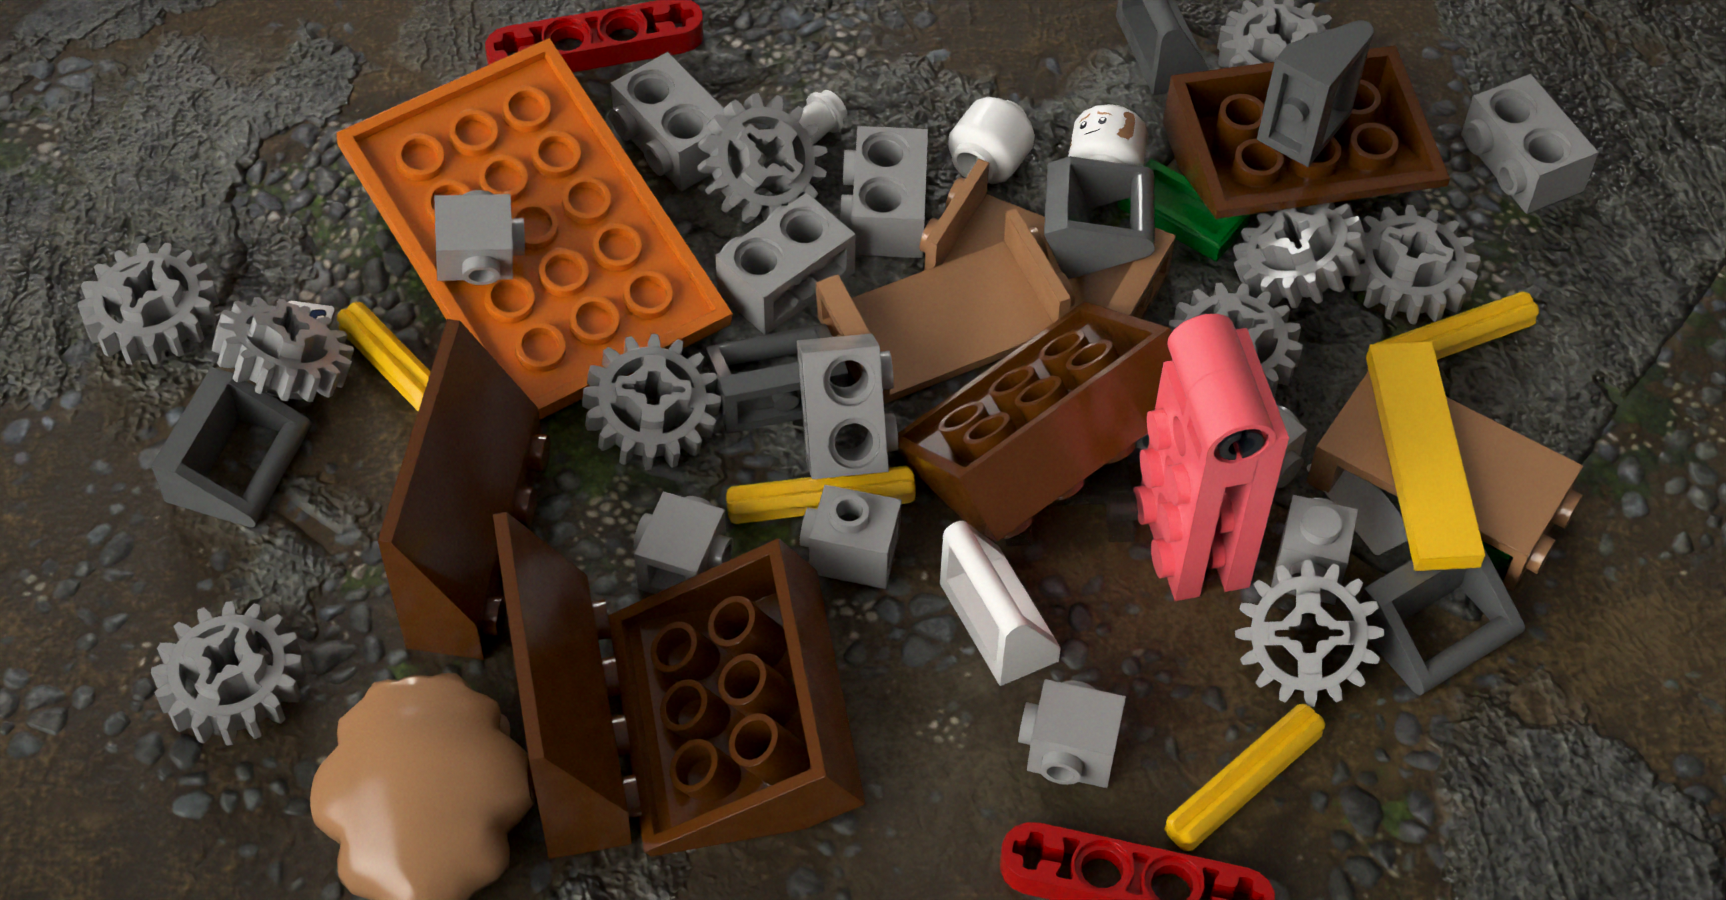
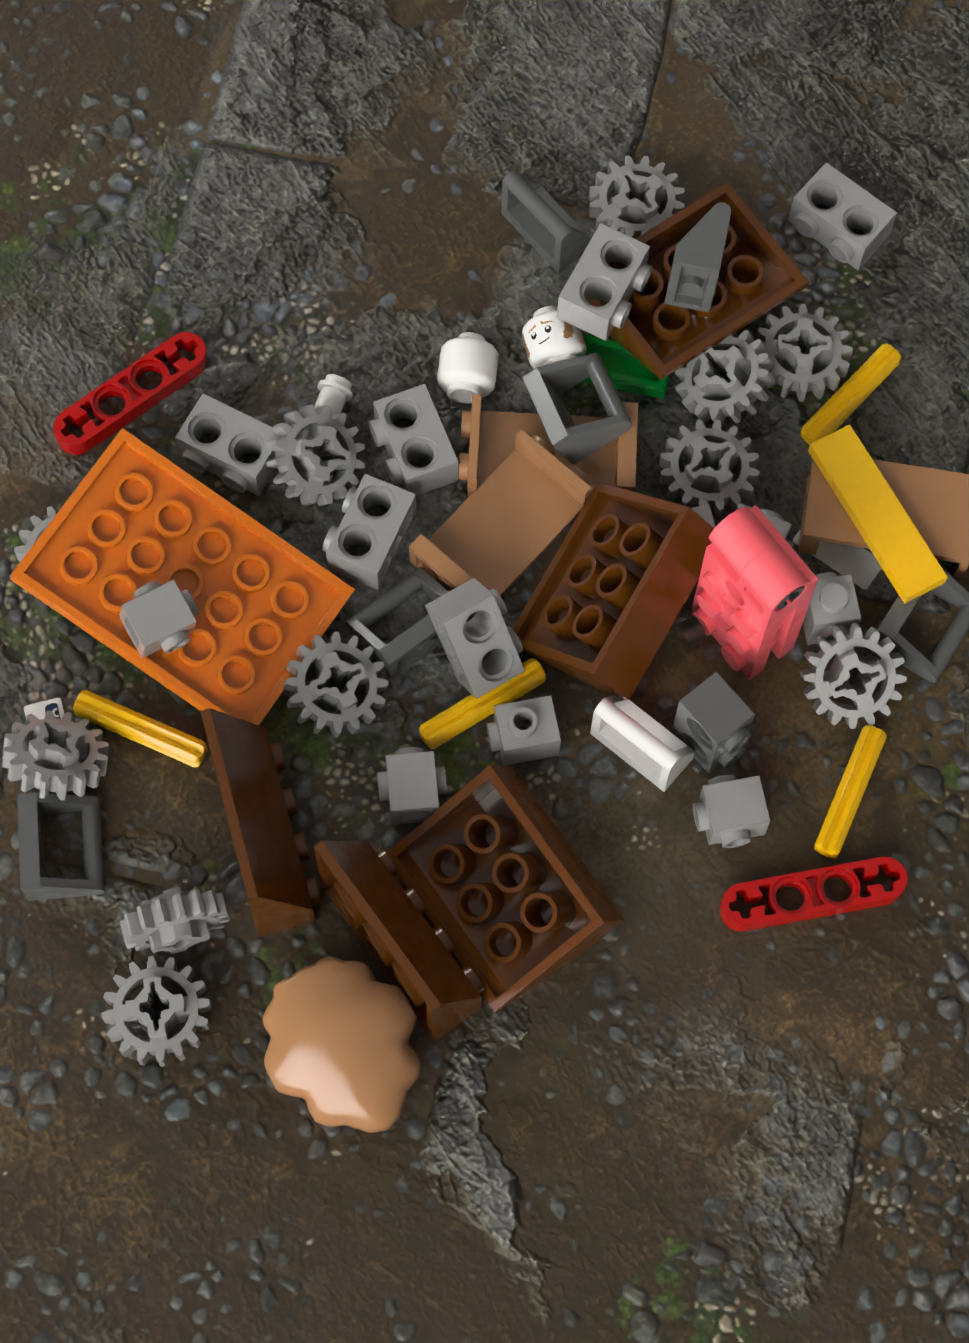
camera: 25 degrees left, 15 degrees up
none -> light grey gear [120,887,230,954]
none -> light grey brick [556,223,653,341]
none -> dark grey brick [671,672,755,773]

